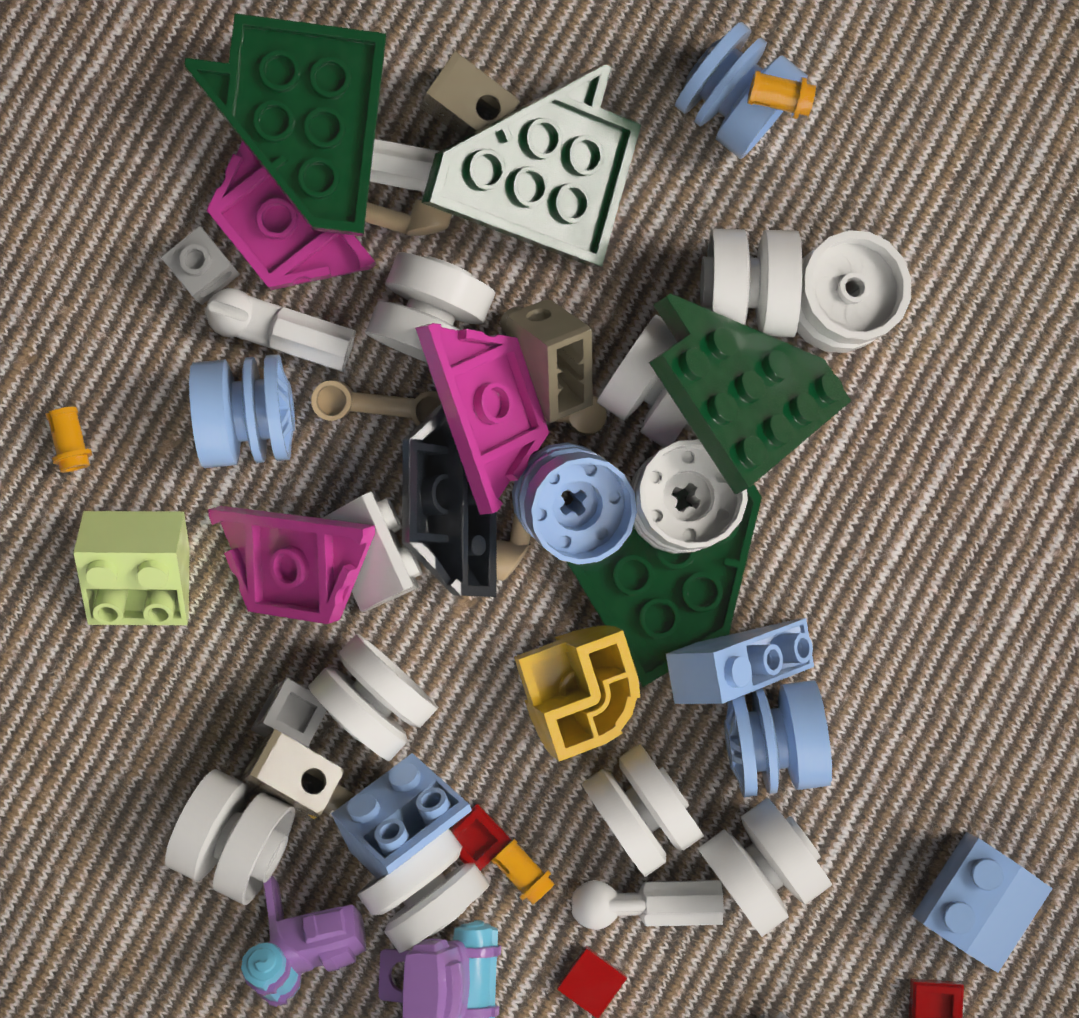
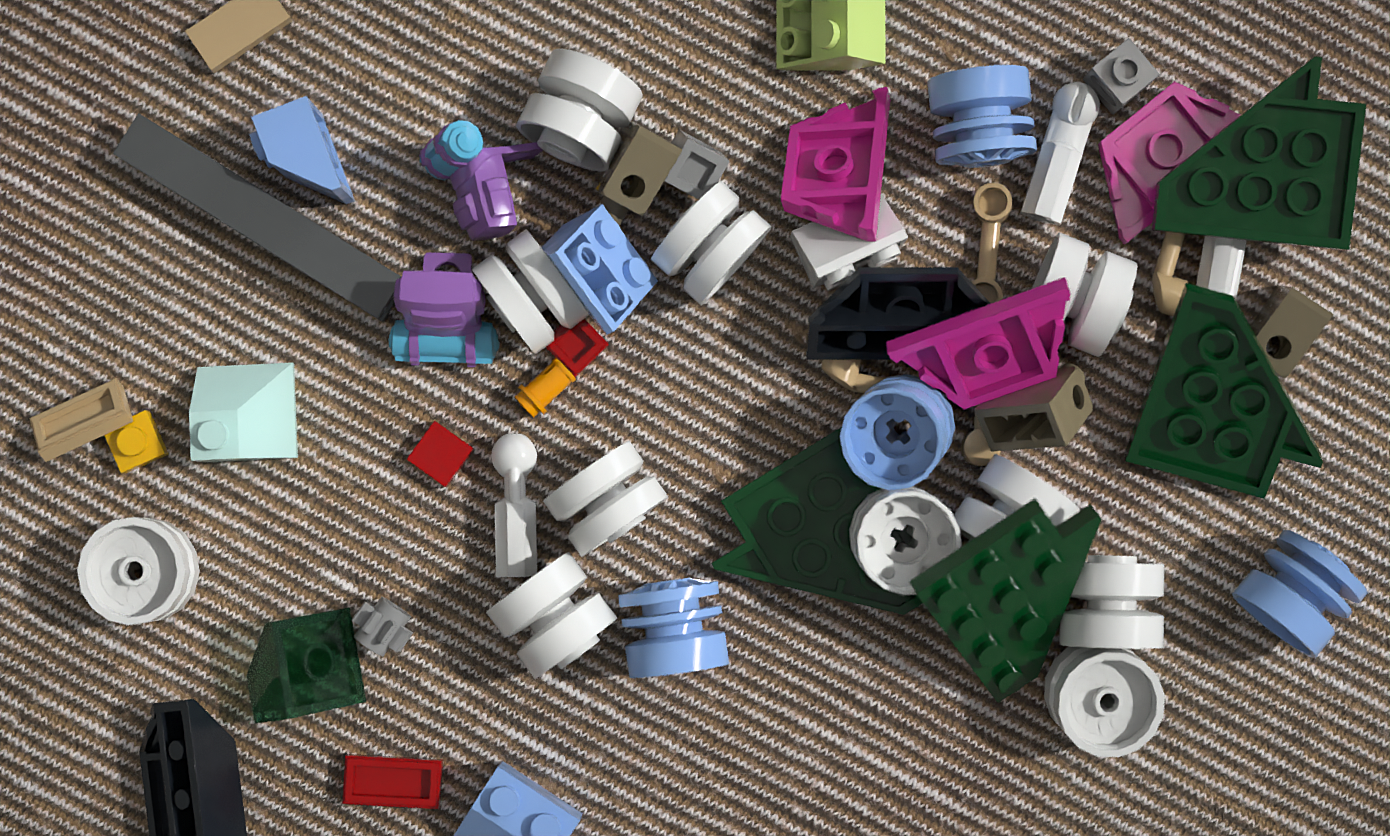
camera: 90 degrees right, 0 degrees up
yellow brick [514,625,640,762] -> none
light blue slope [666,618,814,704] -> none
light orange pin [747,70,816,119] -> none

